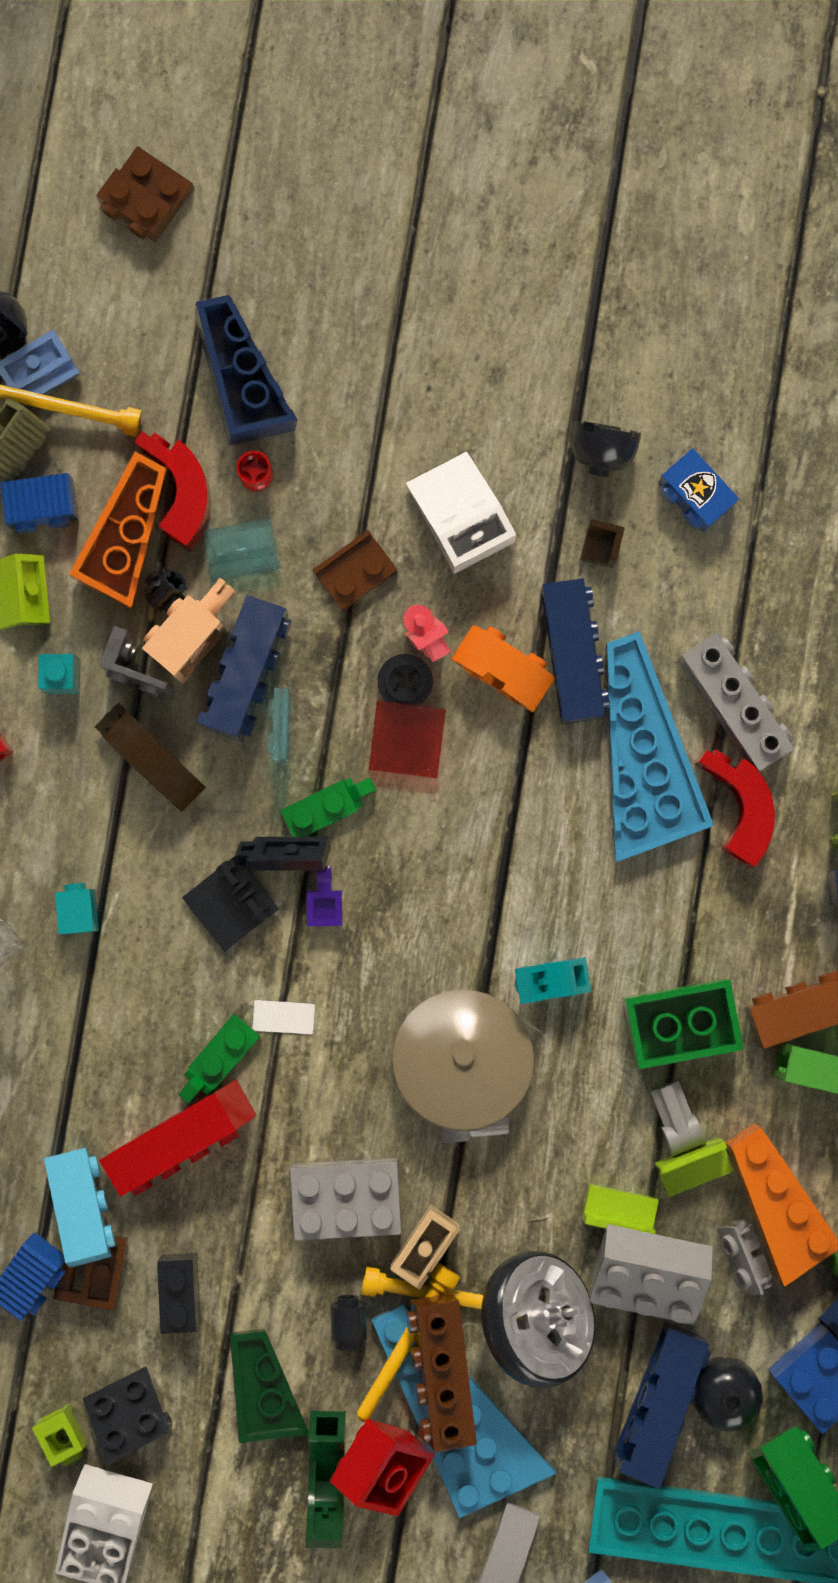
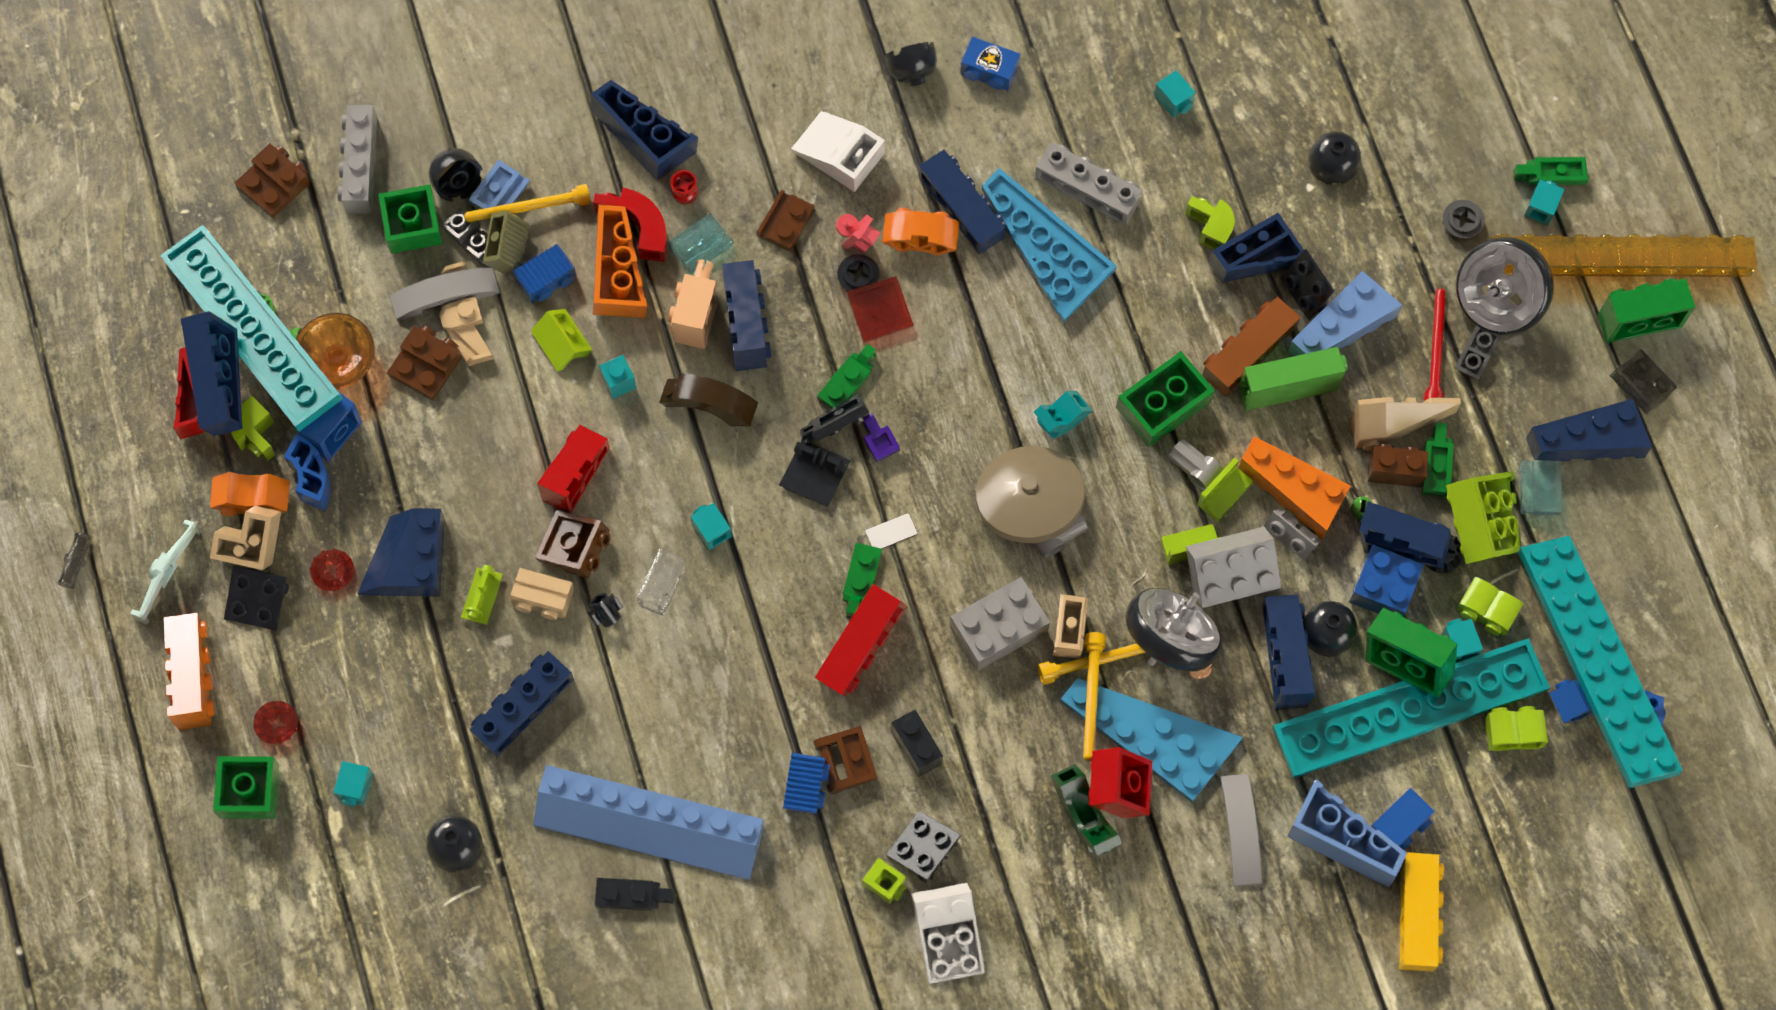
camera: 30 degrees left, 15 degrees down
medium azure brick [44,1148,116,1268] -> none
reddish brown plate [96,146,194,243] -> none
flat silver bracket [99,626,175,700] -> none
black gear [144,567,187,612] -> none
dark green wing [230,1329,309,1444] -> none
clear light blue plate [267,688,292,763] -> none
black brick [330,1294,367,1351] -> none
reddish brown brick [406,1293,477,1453] -> none
dark brown panel [580,519,625,568] -> none
red arch [695,749,775,868] -> none

